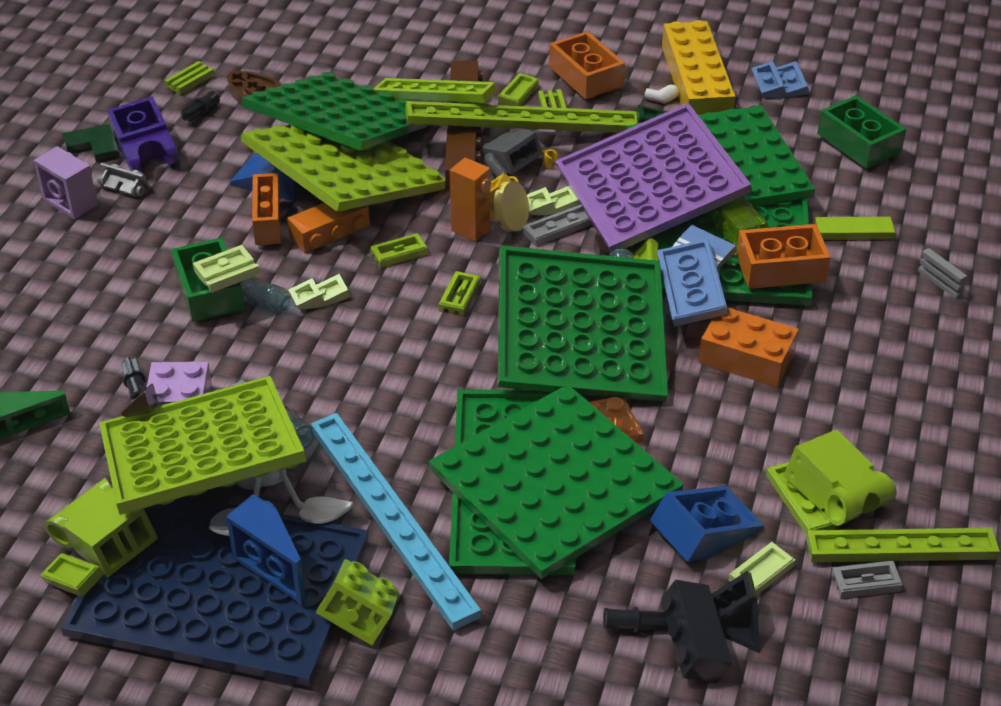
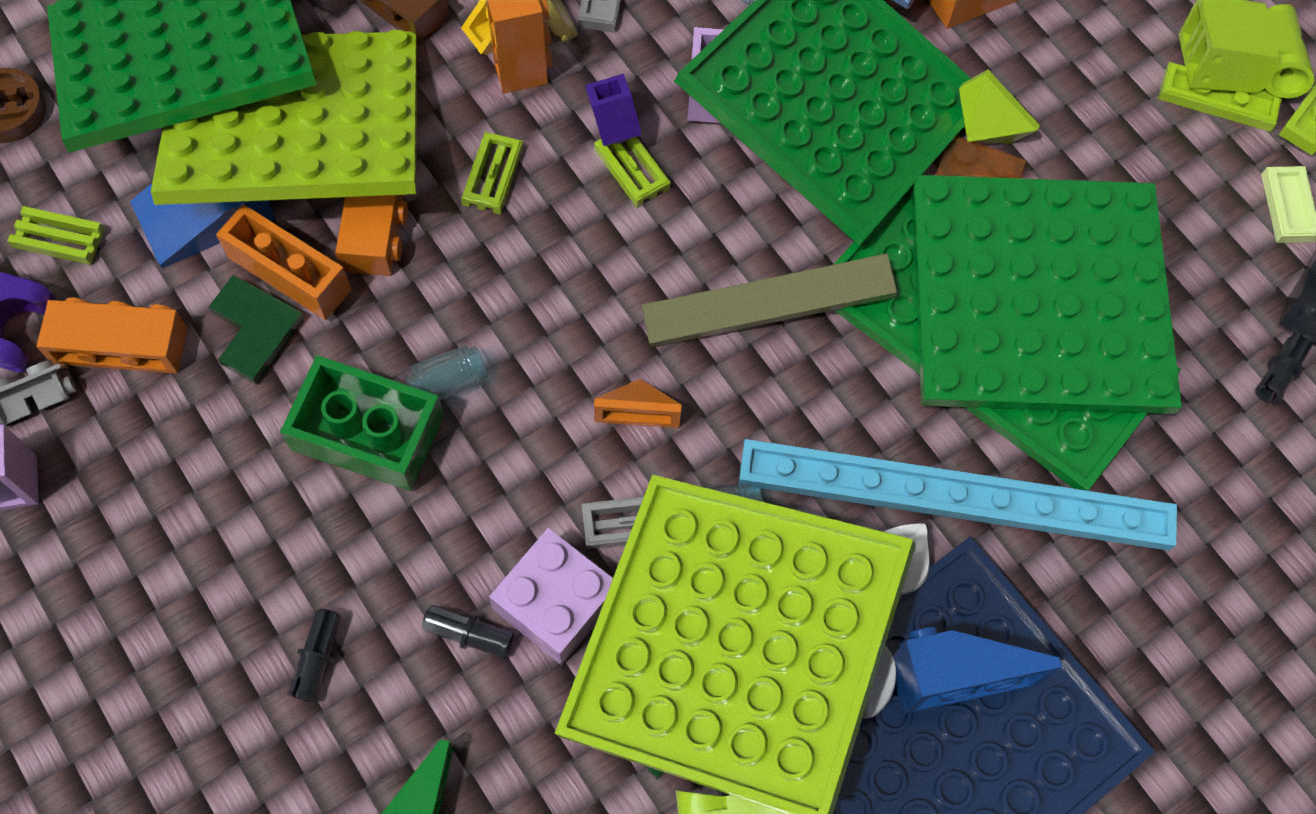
camera: 55 degrees left, 25 degrees up
dark brown slope [121,383,158,417] -> none
yellowish green plate [193,245,260,293] -> none
yellowish green slope [289,274,351,309] -> none
lime bracket [316,559,399,645] -> none
blue slope [650,486,764,562] -> none
none -> lime tile [7,206,105,265]
none -> orange brick [36,298,188,374]
none -> dark green tile [208,275,305,384]
none -> black axle [287,609,341,703]
none -> dark purple slope [585,73,642,146]
none -> orange slope [594,379,681,428]
none -> olive tile [642,254,897,348]
none -> lime slope [959,69,1040,144]

